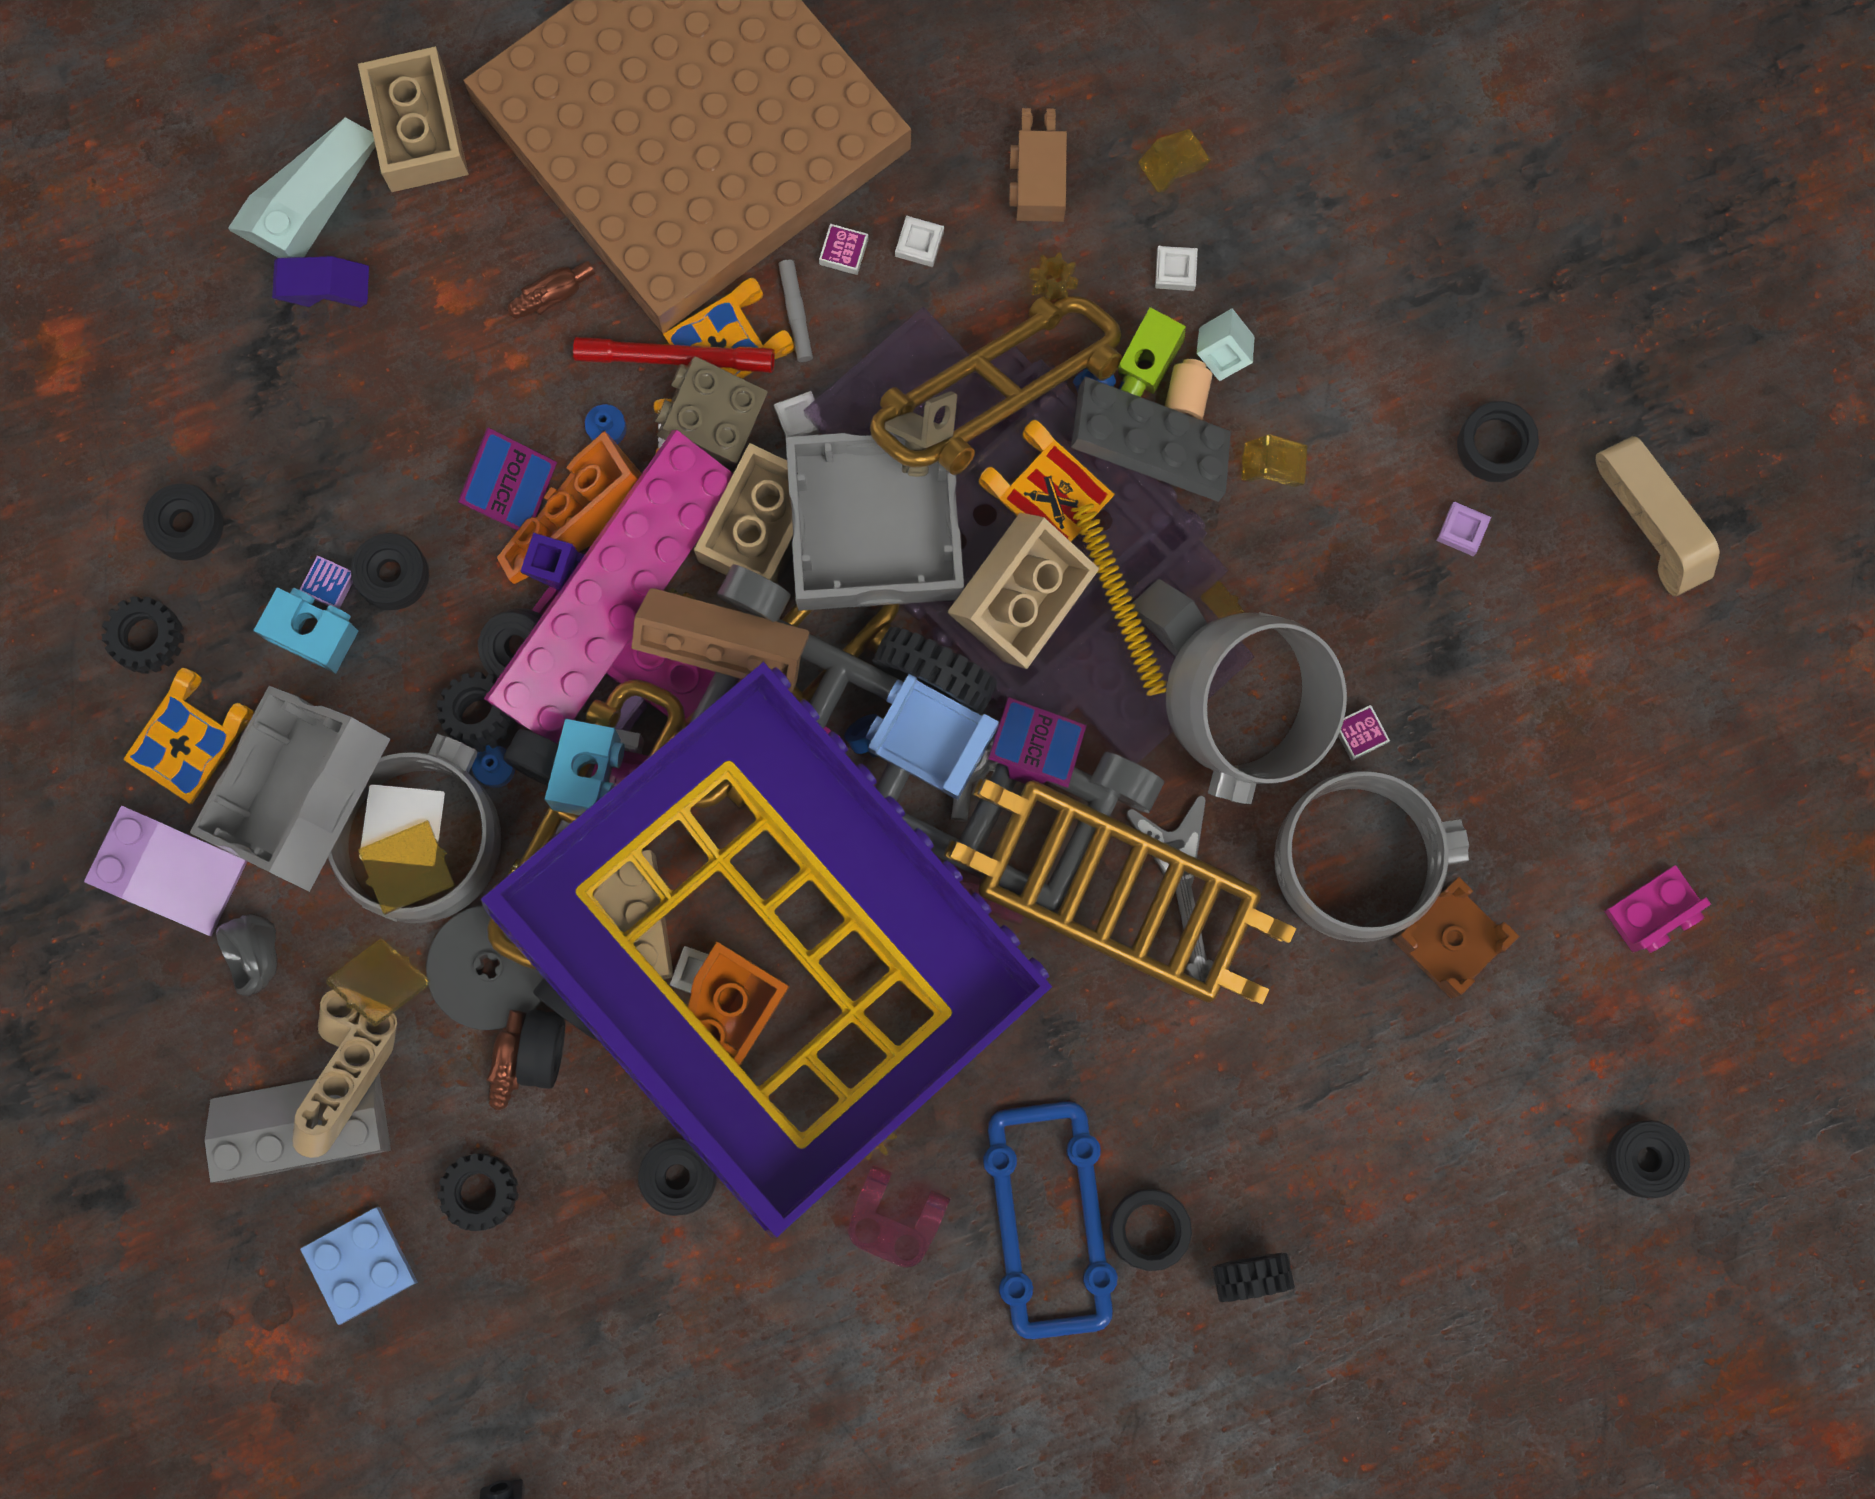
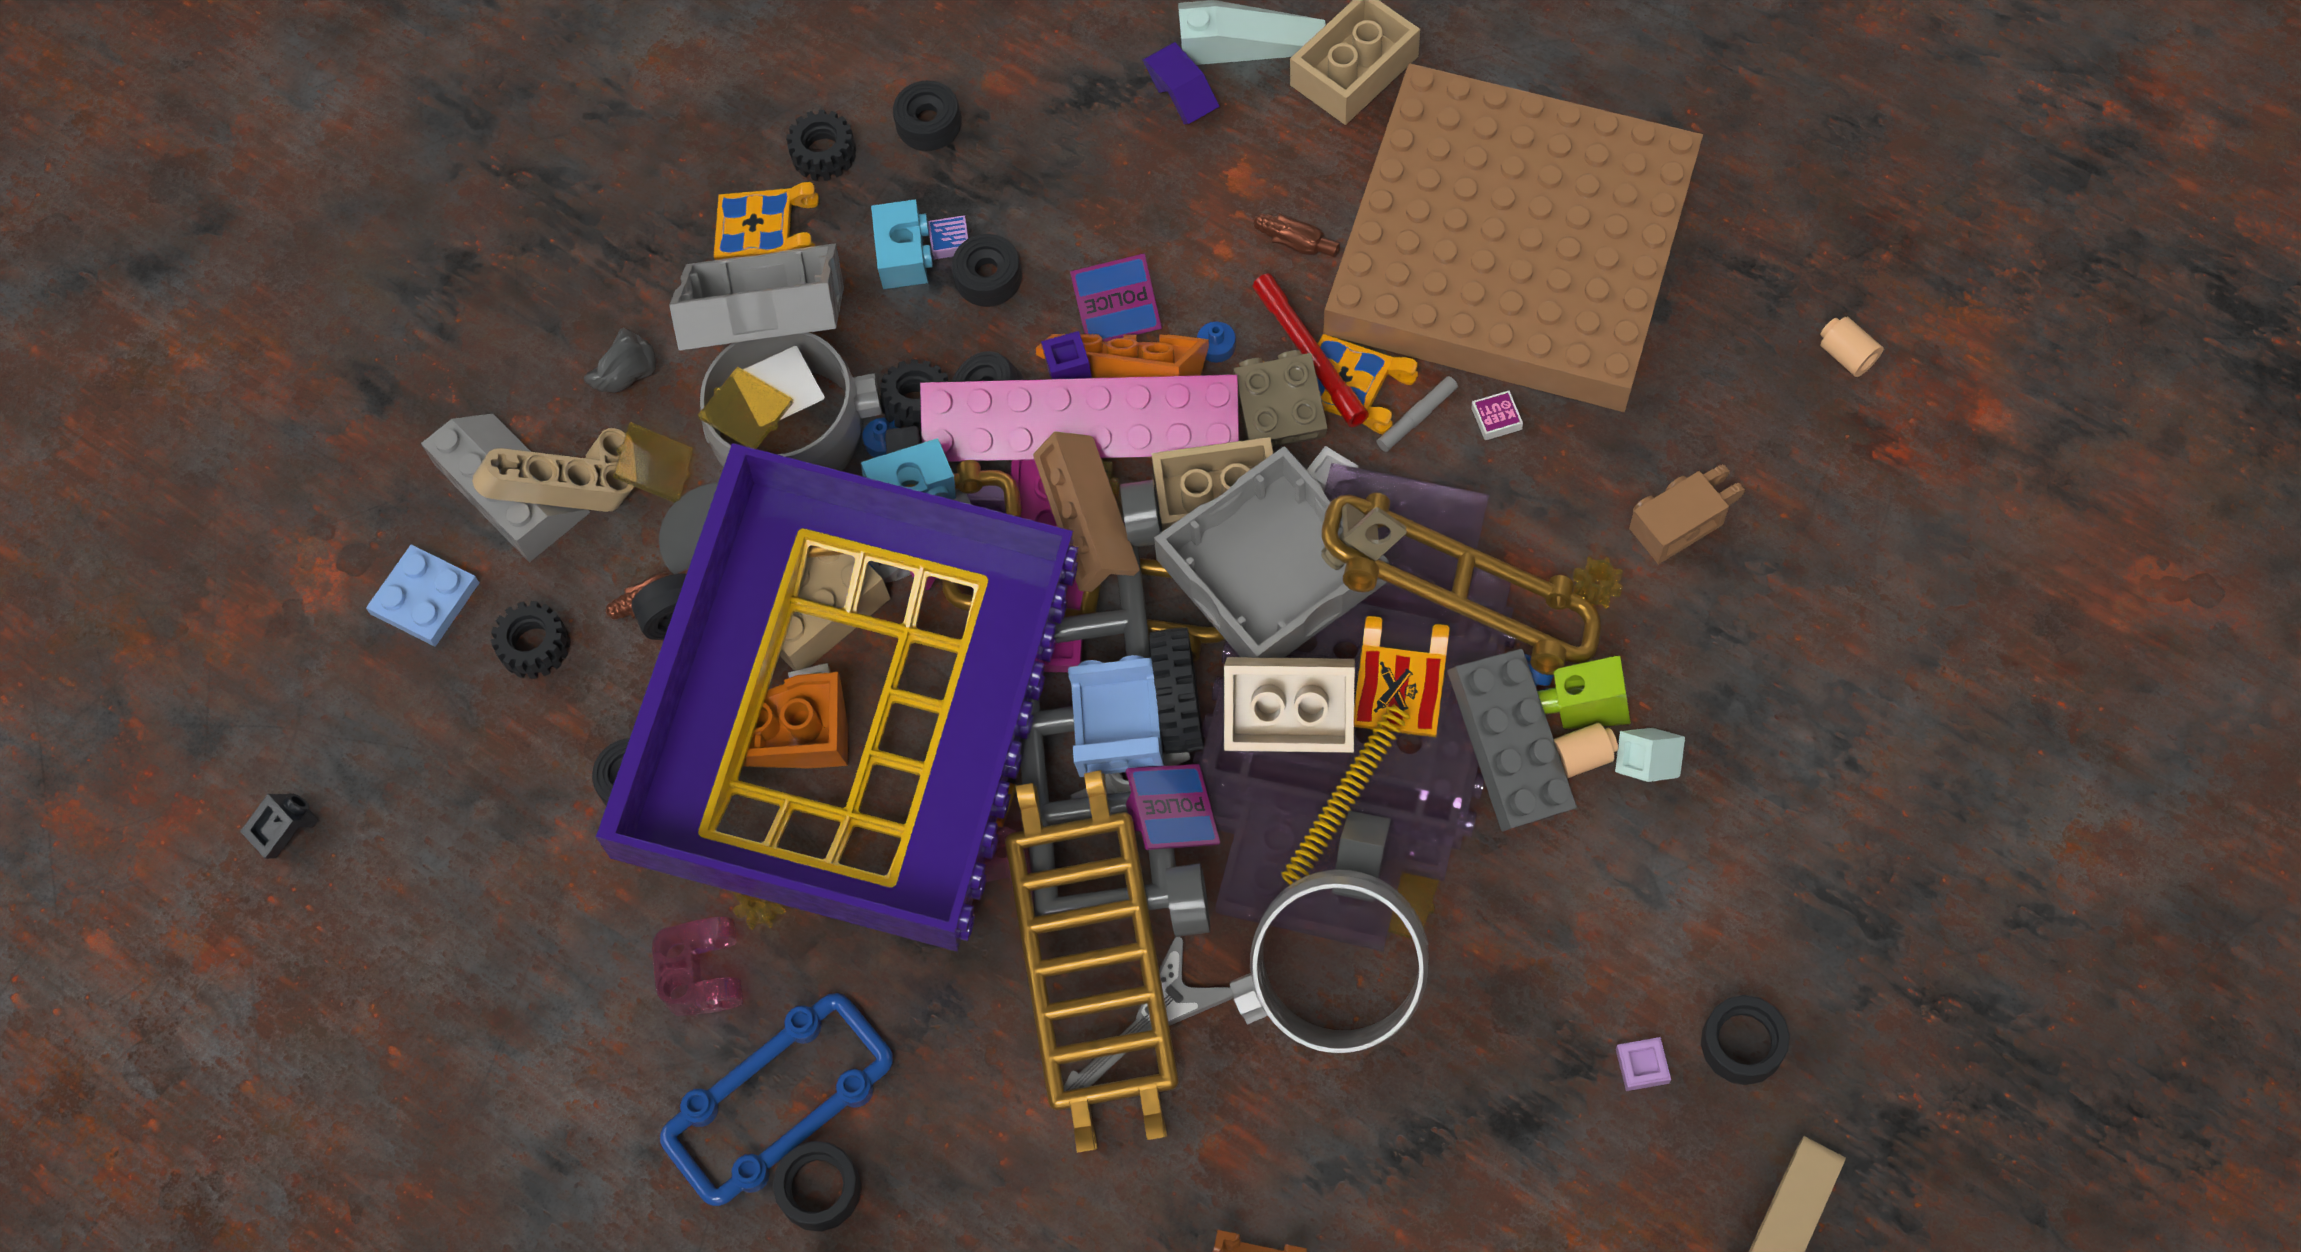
camera: 65 degrees right, 15 degrees down
lavender slope [84,806,248,936] -> none
white tile [895,216,944,267] -> none
clear yellow bracket [1139,129,1211,192] -> none
white tile [1155,246,1198,291] -> none
clear yellow bracket [1242,434,1307,487] -> none
light grey cylinder [1274,771,1469,942] -> none
tile [1338,705,1390,761] -> none

